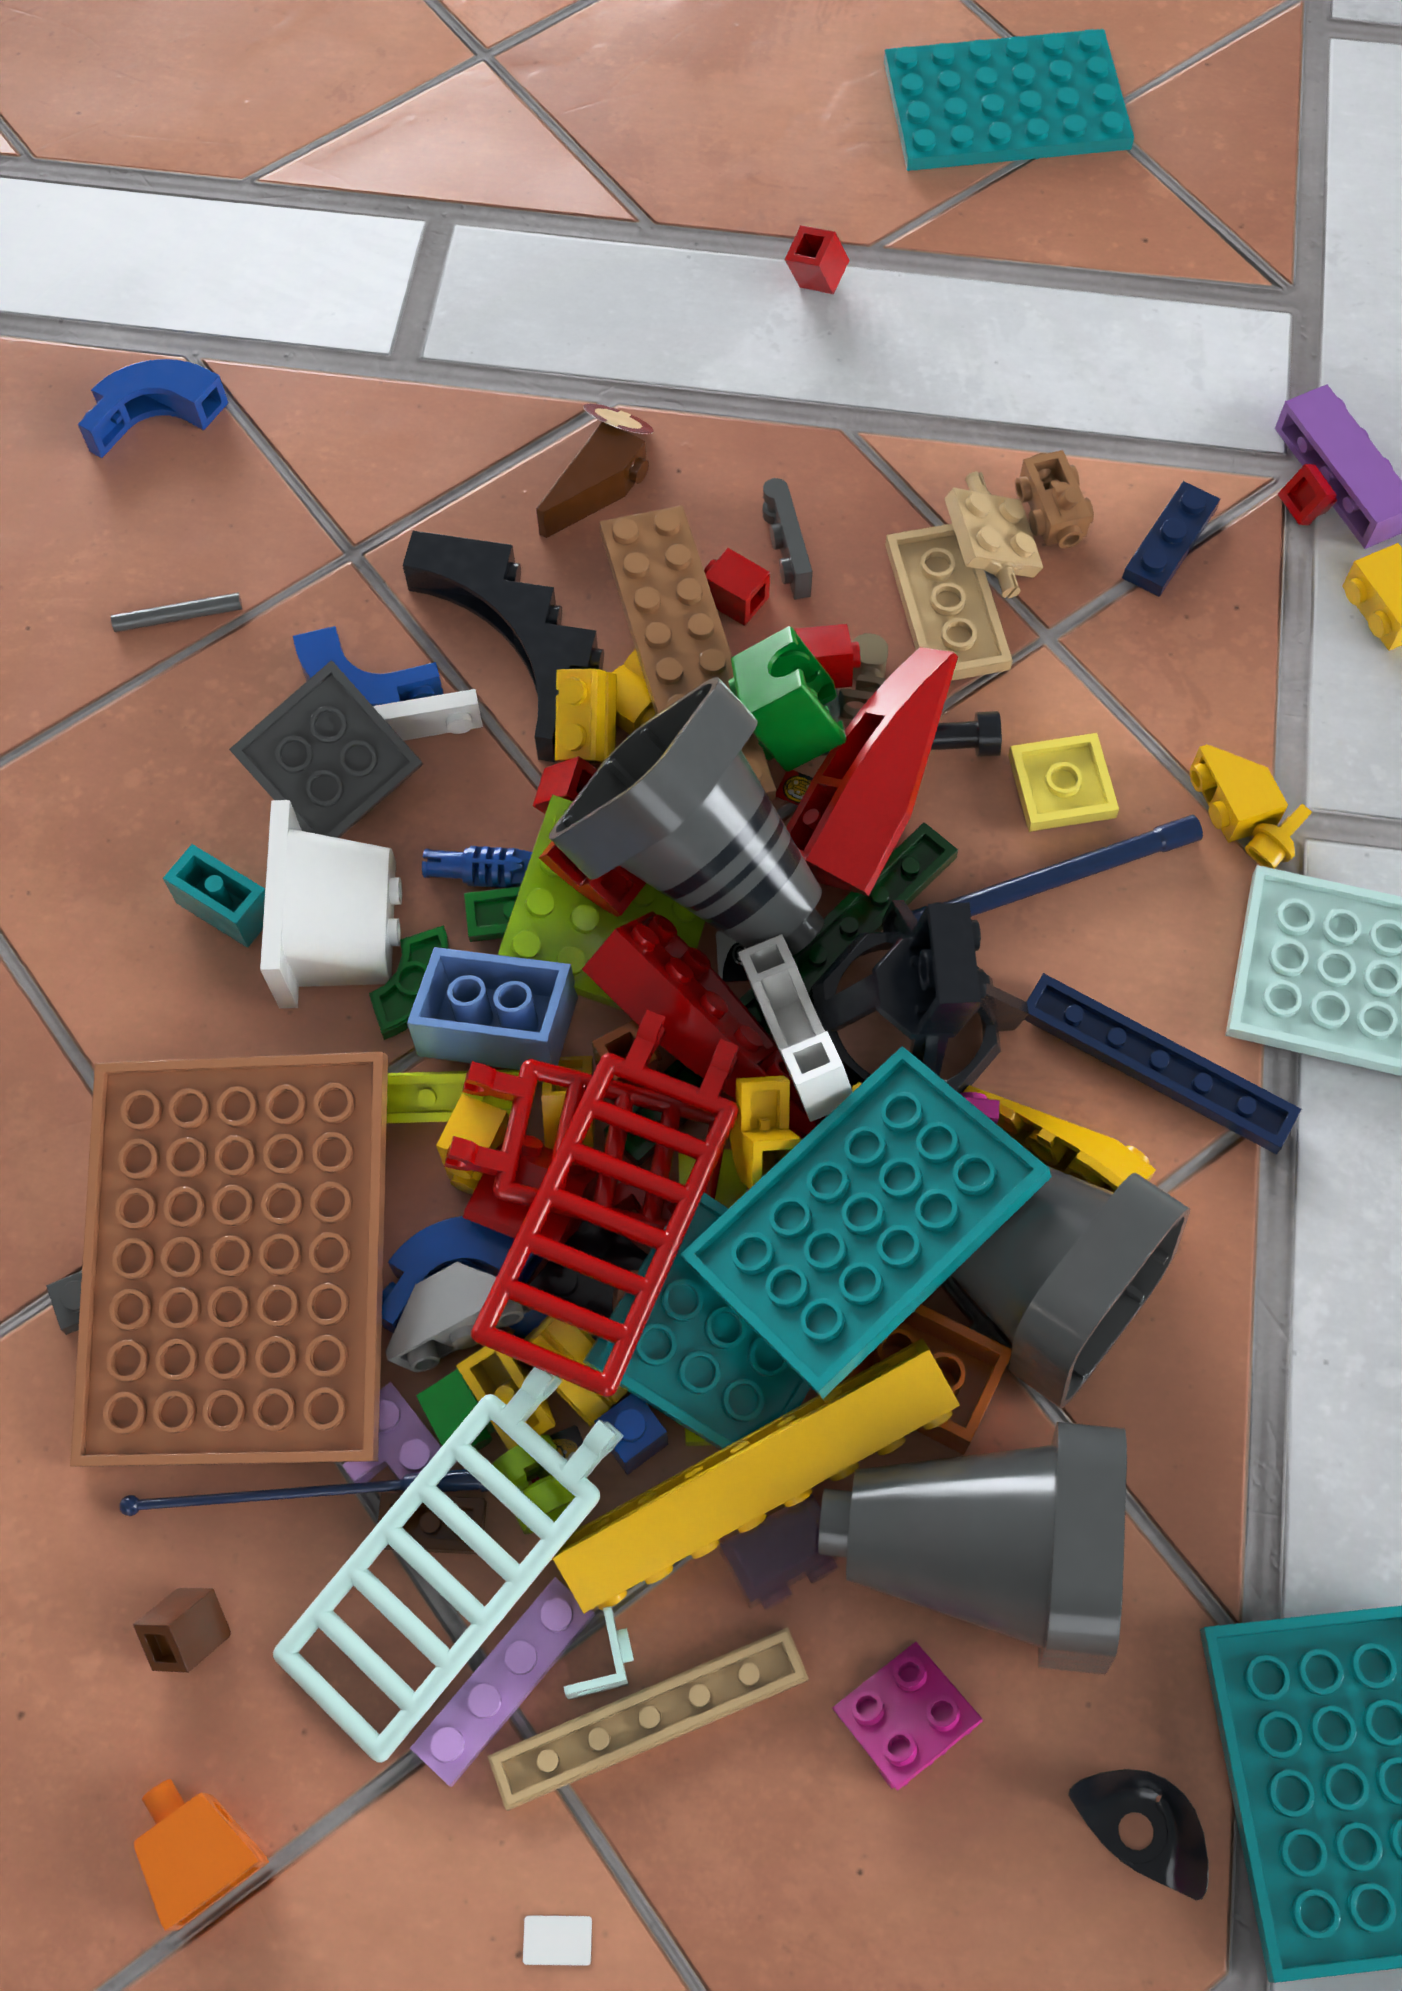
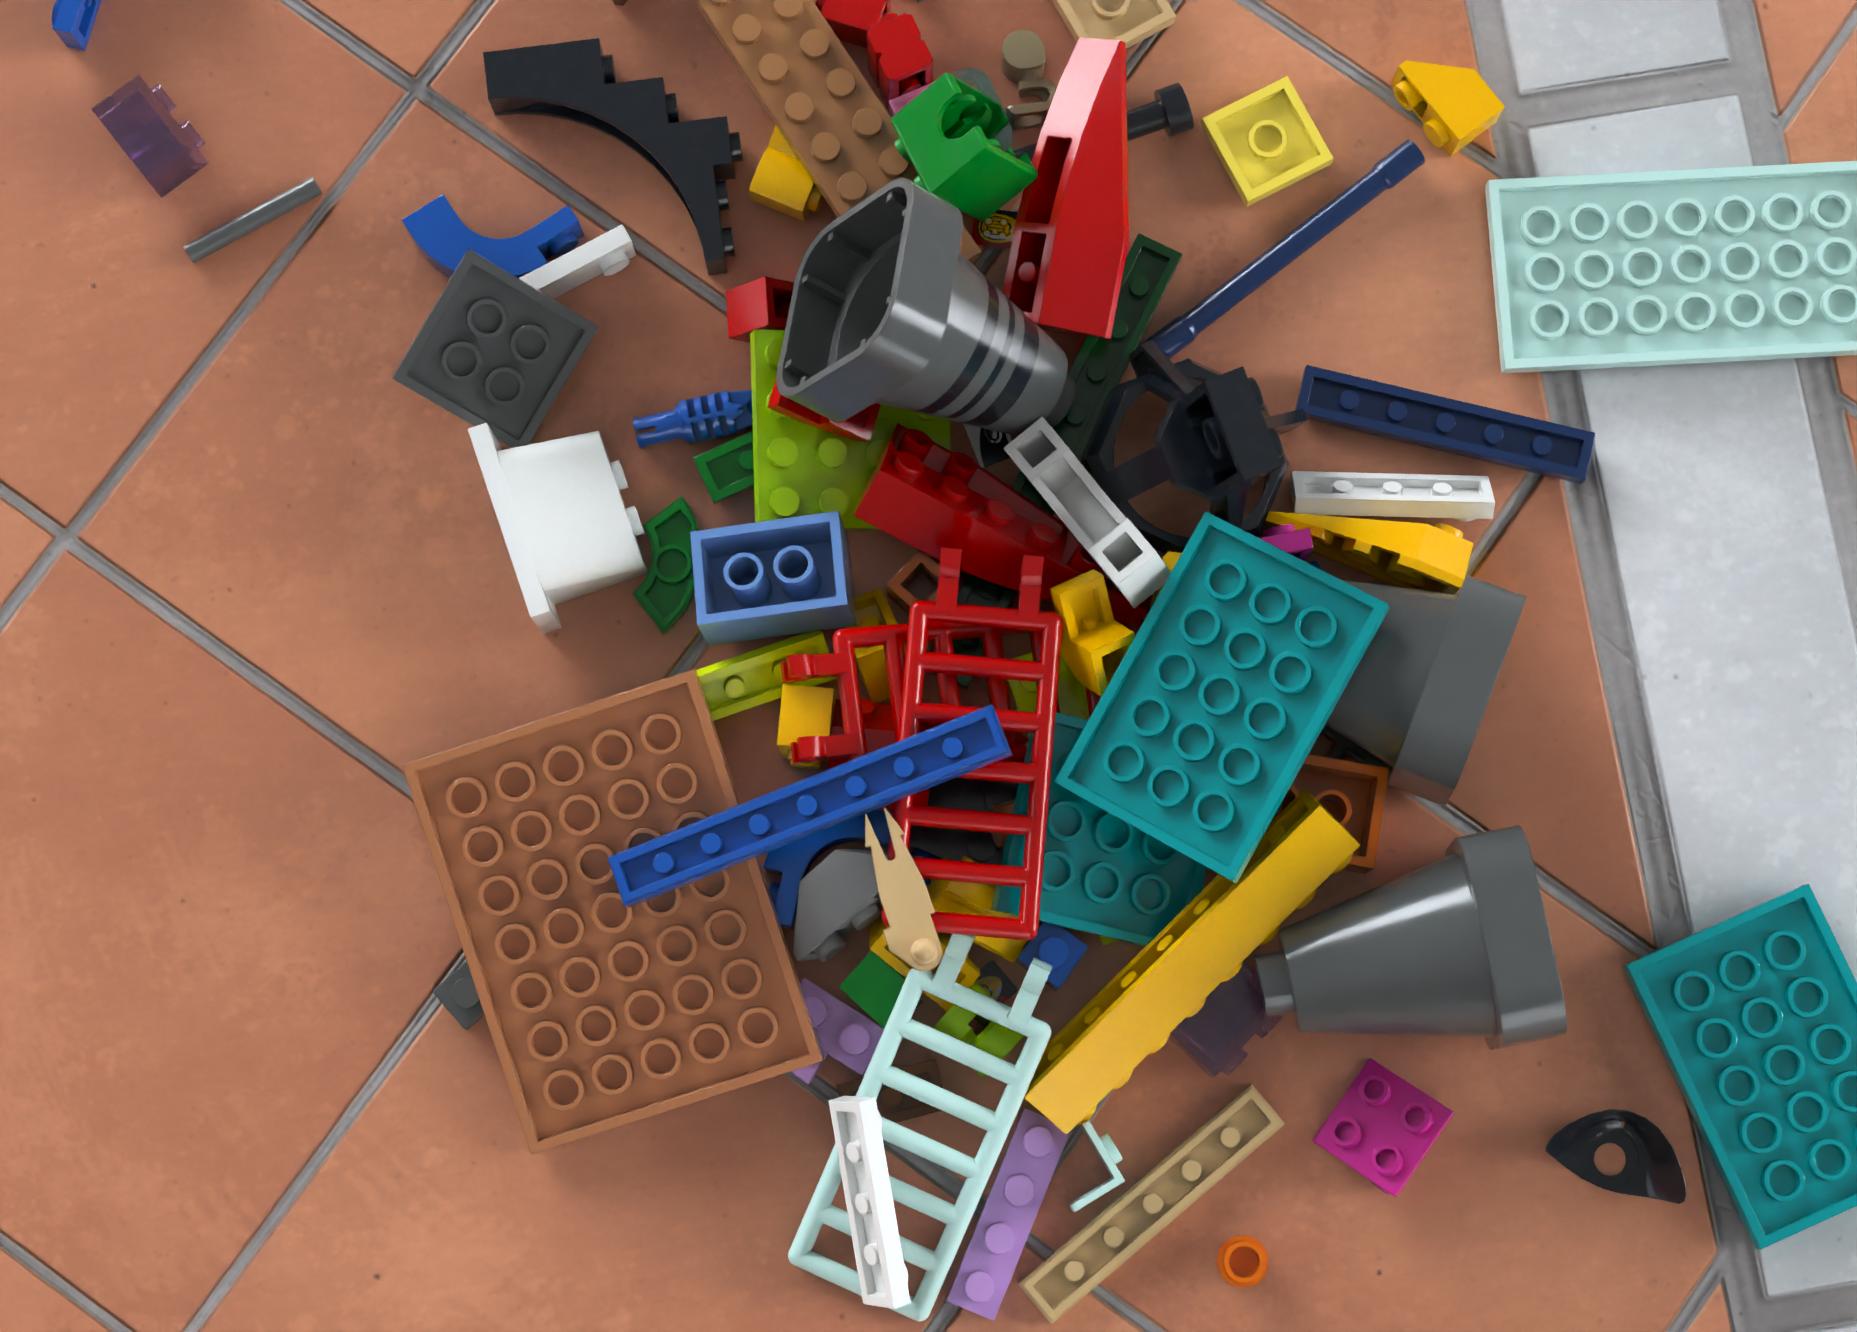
camera: 20 degrees left, 15 degrees up
dark blue piece [119,1469,490,1516] -> none
reddish brown panel [133,1588,231,1673] -> none
teal brick [163,844,265,948] -> none
yellow brick [555,669,617,764] -> none
red brick [794,624,861,688] -> none
yellow piece [1245,803,1312,869] -> none
none -> clear purple brick [92,74,208,198]
none -> blue tile [607,704,1013,907]
none -> white plate [828,1096,911,1309]
none -> tan piece [865,808,942,971]
none -> red brick [866,13,933,112]
none -> orange plate [1217,1235,1269,1288]
none -> white plate [1290,471,1495,522]

